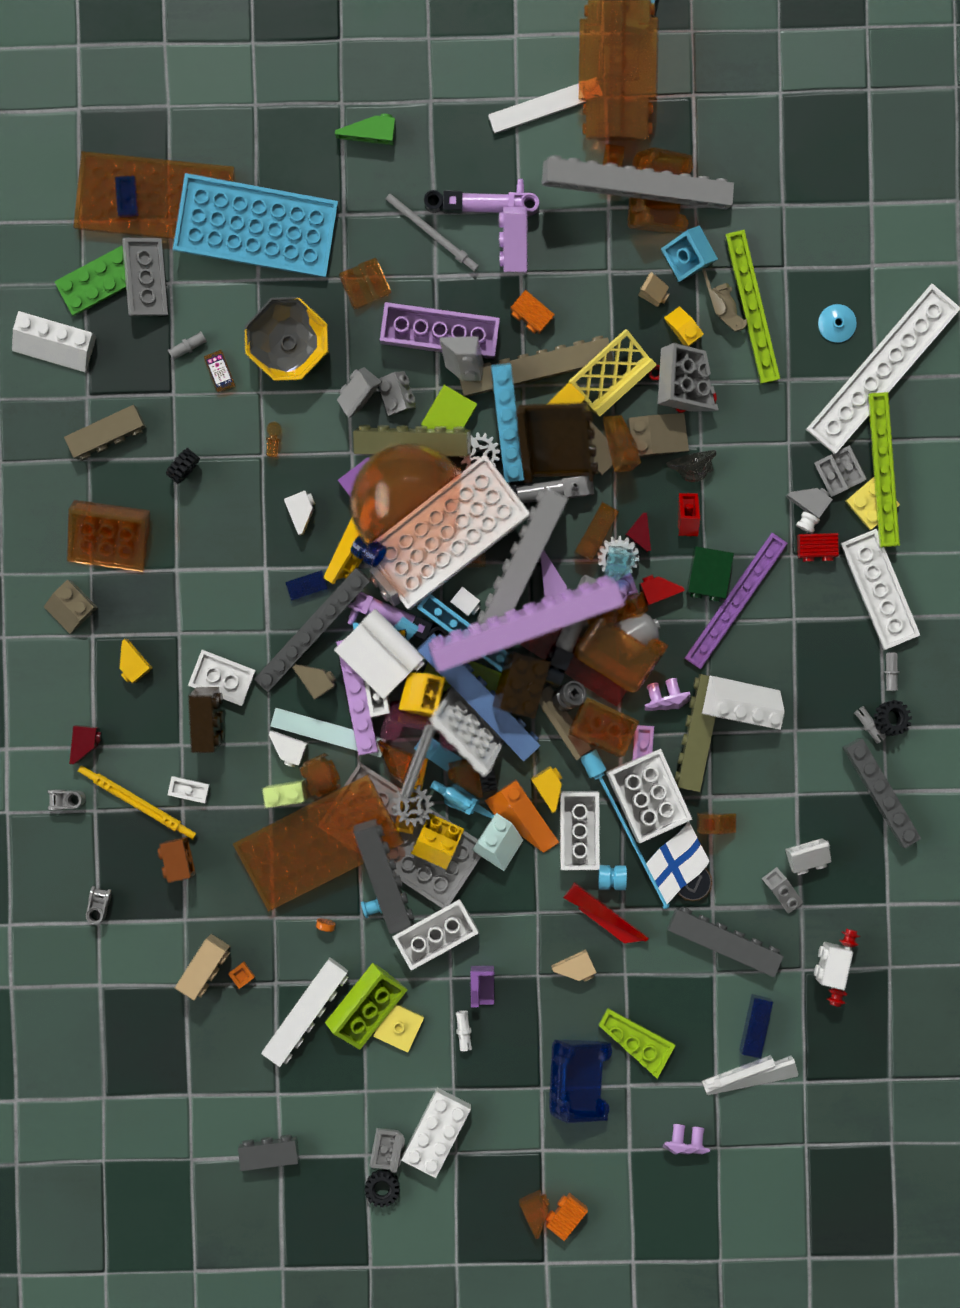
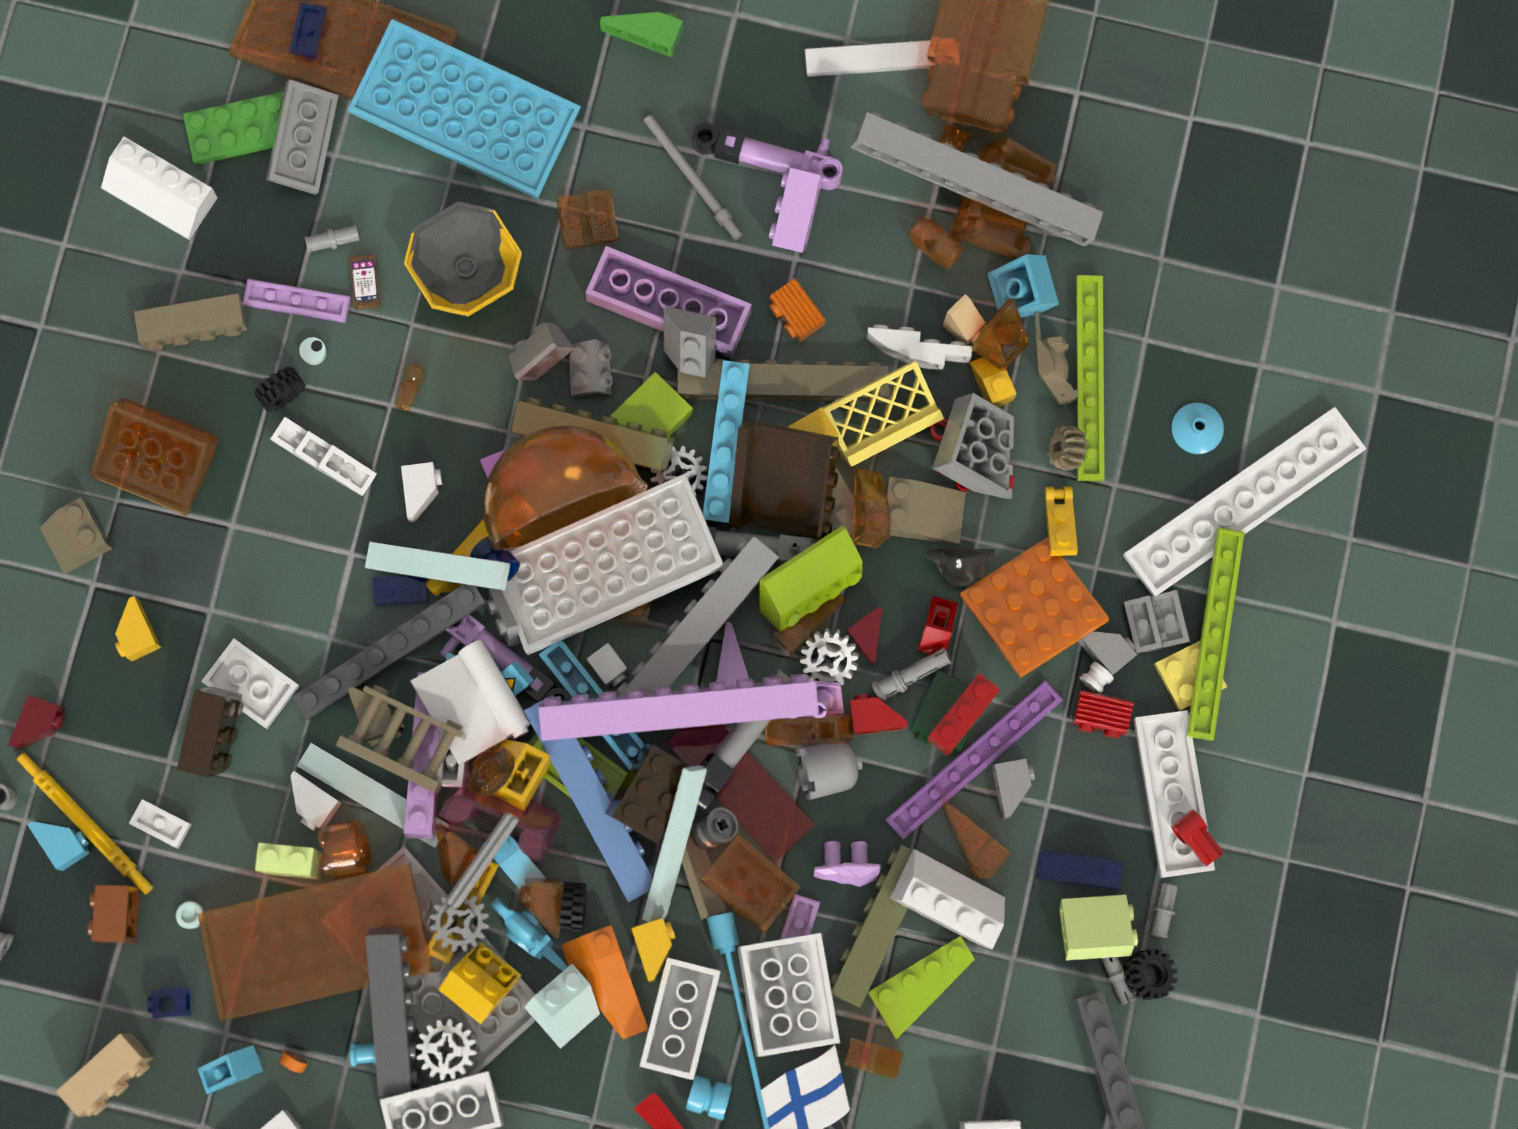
camera: 10 degrees right, 10 degrees down
orange plate [228,962,255,989] -> none
white plate [430,686,504,776] -> none
clear orange windscreen [574,609,668,692] -> none
clear light blue slope [604,546,636,581] -> none
none -> medium azure slope [27,821,90,871]
none -> clear blue brick [147,988,191,1019]
none -> light aqua tile [176,901,205,929]
none -> medium azure slope [198,1045,263,1094]
none -> lavender tile [243,279,351,323]
none -> white slope [270,417,377,496]
none -> light aqua tile [299,337,327,365]
none -> dark tan fence [336,685,467,794]
none -> light aqua tile [365,542,510,591]
none -> white gear [416,1019,477,1080]
none -> clear orange tile [467,746,515,797]
none -> light aqua tile [642,765,707,923]
none -> lime slope [760,525,863,632]
none -> white slope [866,325,972,371]
none -> lime wing [868,936,975,1040]
none -> light grey pin [872,647,952,703]
none -> clear orange piece [908,217,964,269]
none -> red brick [927,673,1001,756]
none -> clear orange slope [942,802,1011,880]
none -> orange plate [960,537,1109,678]
none -> clear orange slope [971,298,1029,370]
none -> light grey slope [992,759,1035,820]
none -> clear blue slope [1036,851,1124,891]
none -> yellow plate [1044,486,1078,556]
none -> dark tan gear [1047,425,1089,471]
none -> yellowish green brick [1059,895,1138,960]
none -> red piece [1171,809,1224,867]

